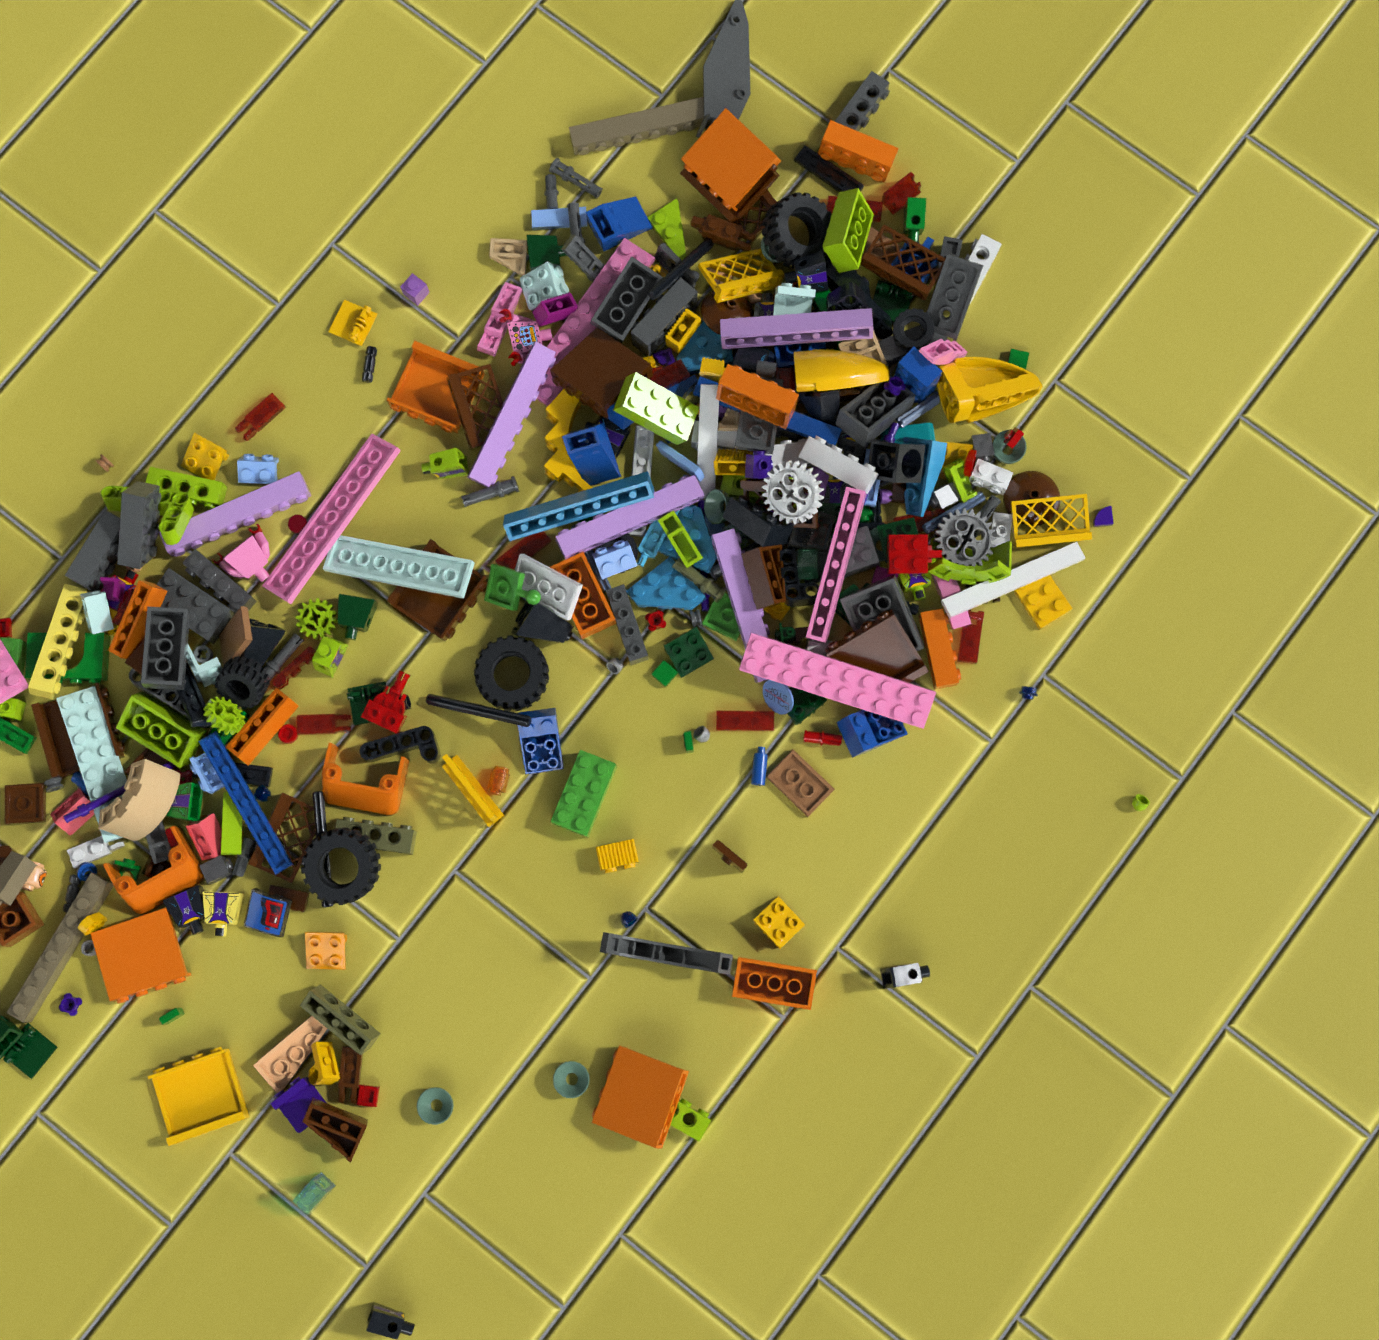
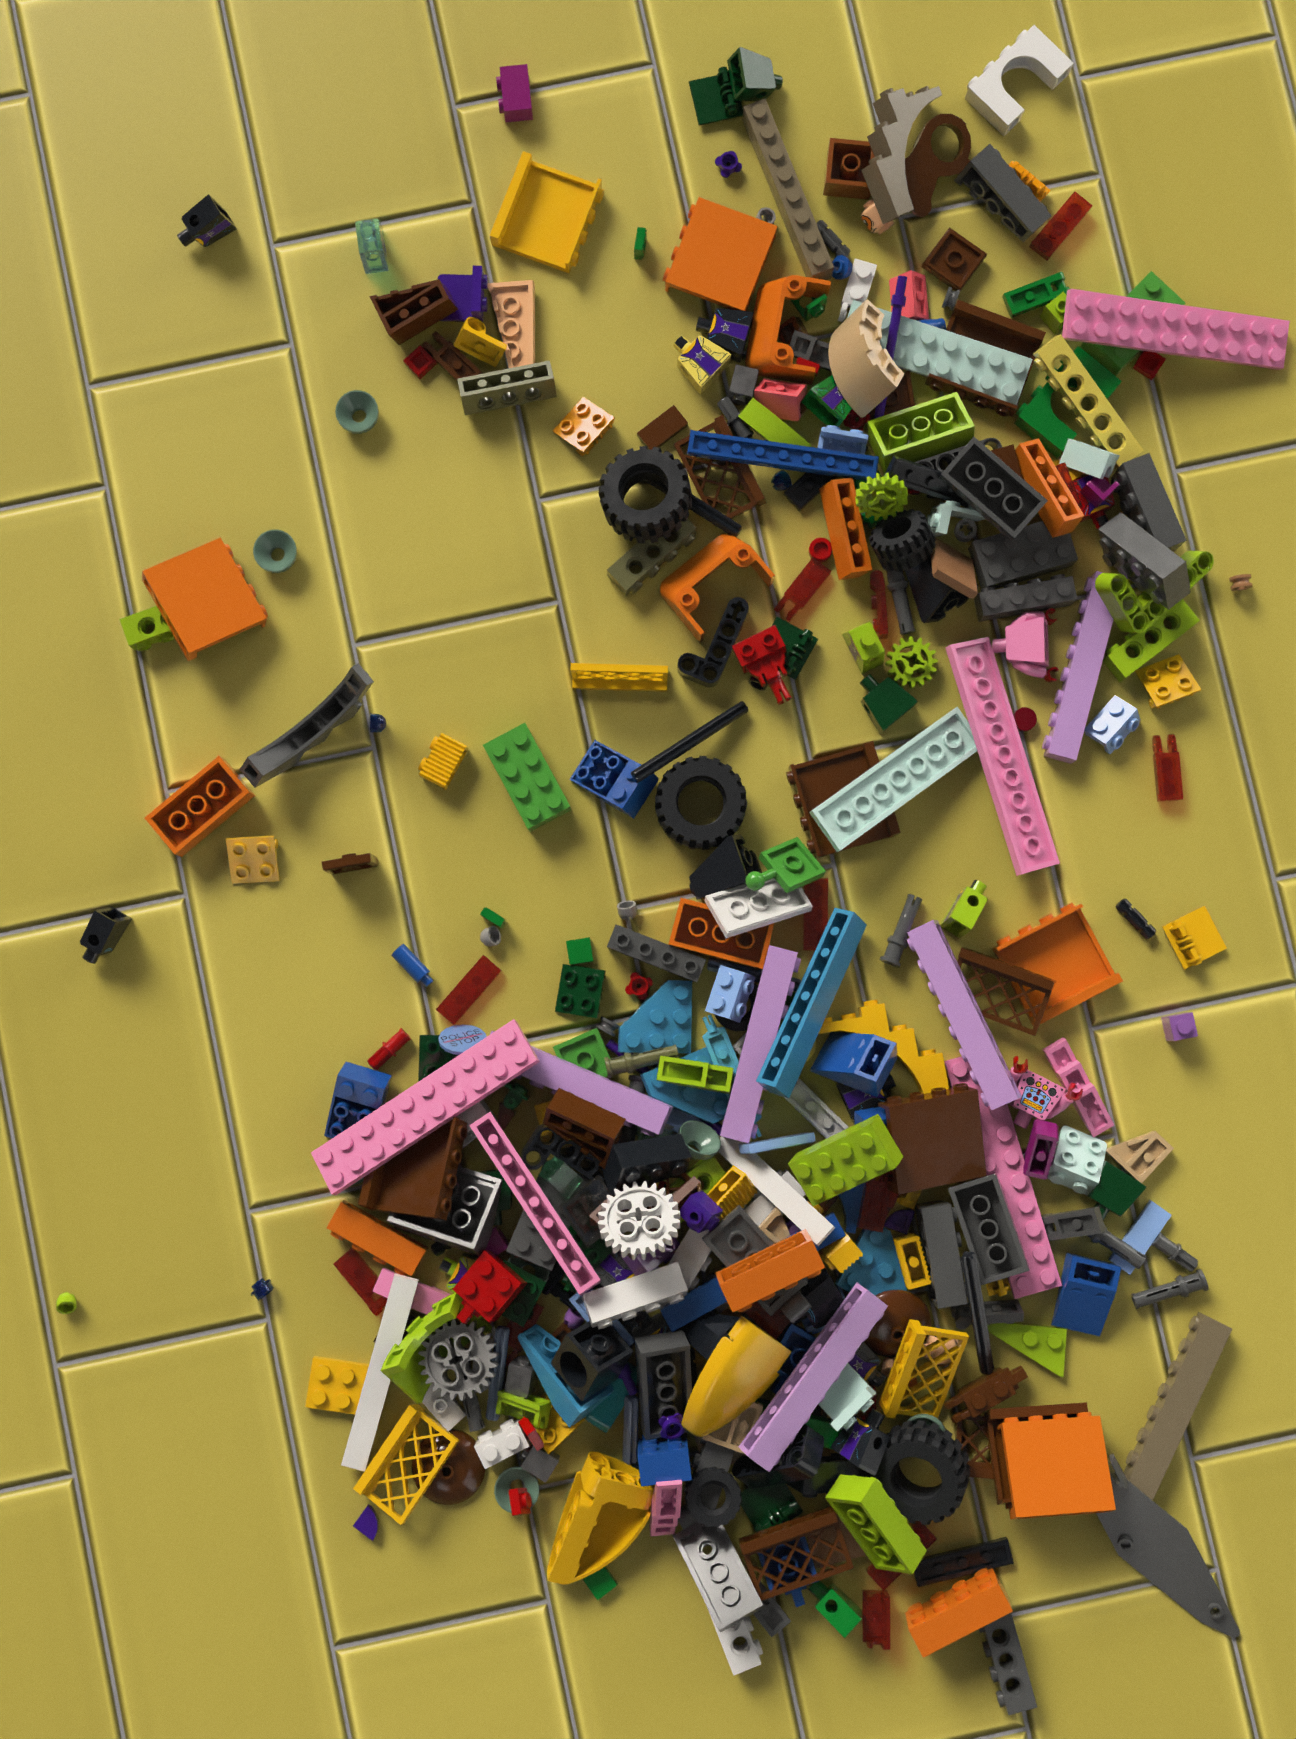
camera: 130 degrees right, 5 degrees up
yellow beam [78,912,107,935] -> none
slope [243,888,292,938] -> none
clear orange brick [487,766,510,796] -> none
medium nougat tile [766,749,835,817] -> none
none -> magenta brick [496,64,533,122]

